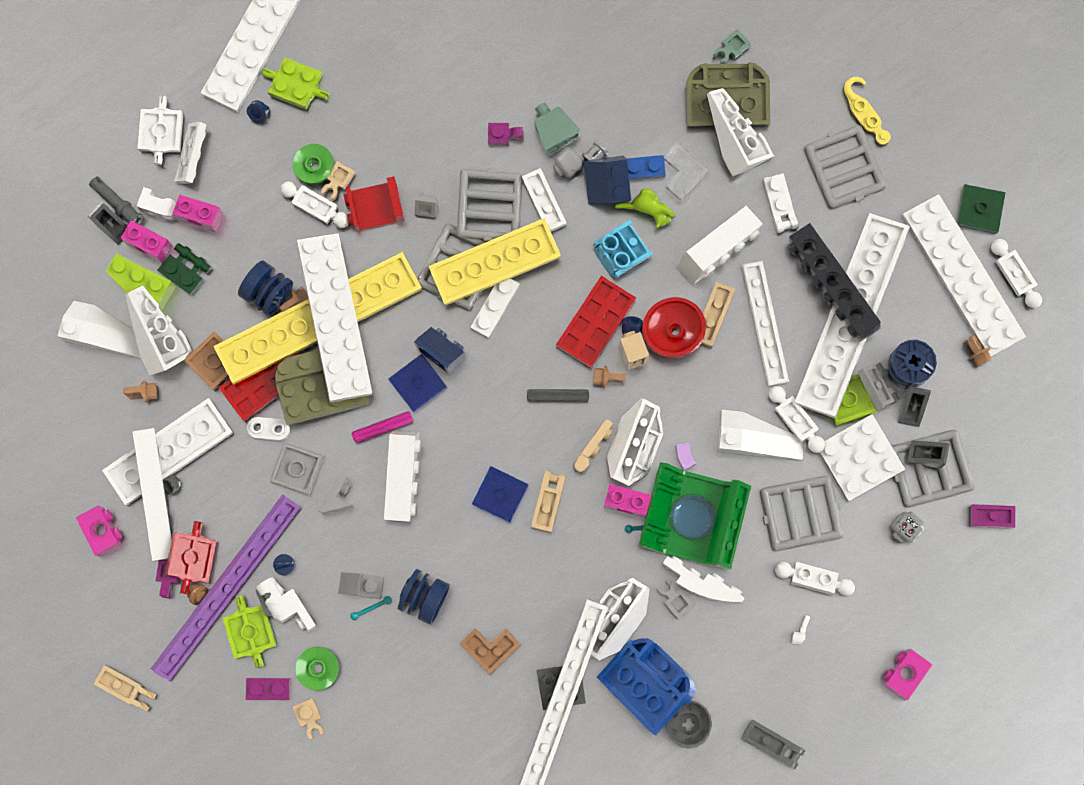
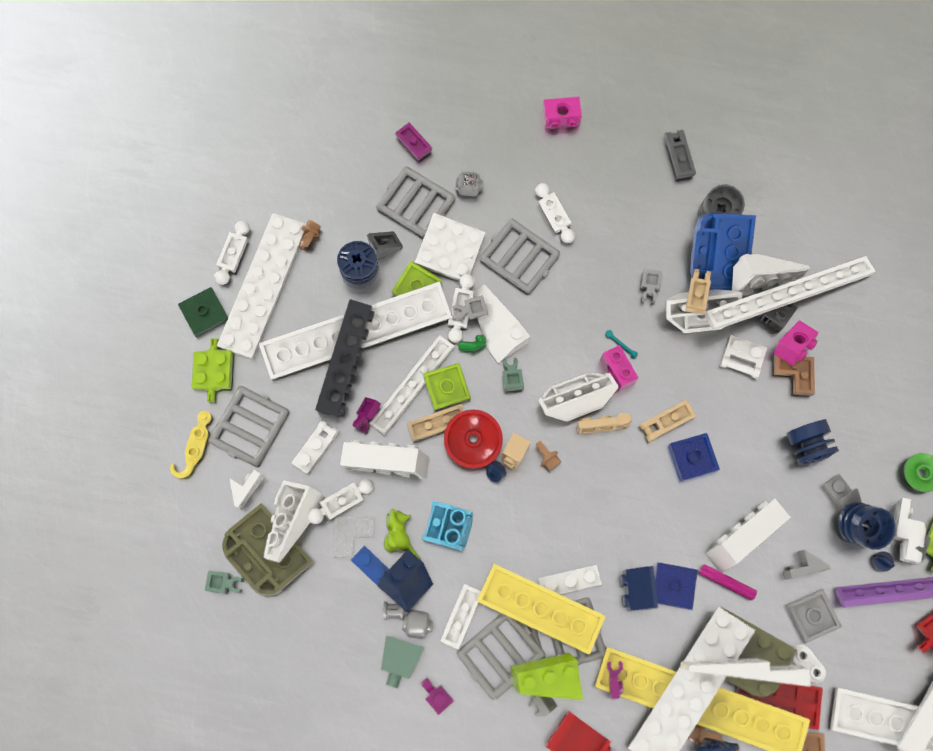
camera: 135 degrees left, 5 degrees down
dark grey hinge [163,475,181,494] -> none
teal hinge [350,596,392,620] -> none
dark grey axle [527,389,589,402] -> none
red plate [556,276,636,368] -> none
green panel [639,462,751,569] -> none
white slope [662,556,744,603] -> none
lavender piece [675,443,696,471] -> none
white hand [791,615,810,644] -> none
light grey plate [857,362,900,409] -> none
dark grey slope [908,441,950,469] -> none
none -> lime plate [191,338,233,403]
none -> white slope [230,470,264,510]
none -> white plate [308,479,374,524]
none -> magenta plate [352,397,381,433]
none -> lime plate [422,363,471,411]
none -> light grey plate [453,295,488,320]
none -> green arm [458,335,486,351]
none -> sand green plate [502,358,524,391]
none -> lime wedge [511,653,583,700]
none -> magenta plate [607,661,623,699]
none -> white slope [681,658,810,686]
none -> tan hinge [685,269,711,315]
none -> white plate [720,335,767,379]
none -> white wedge [732,254,810,296]
none -> dark pink brick [774,320,819,366]
none -> dark blue wheel [838,502,896,550]

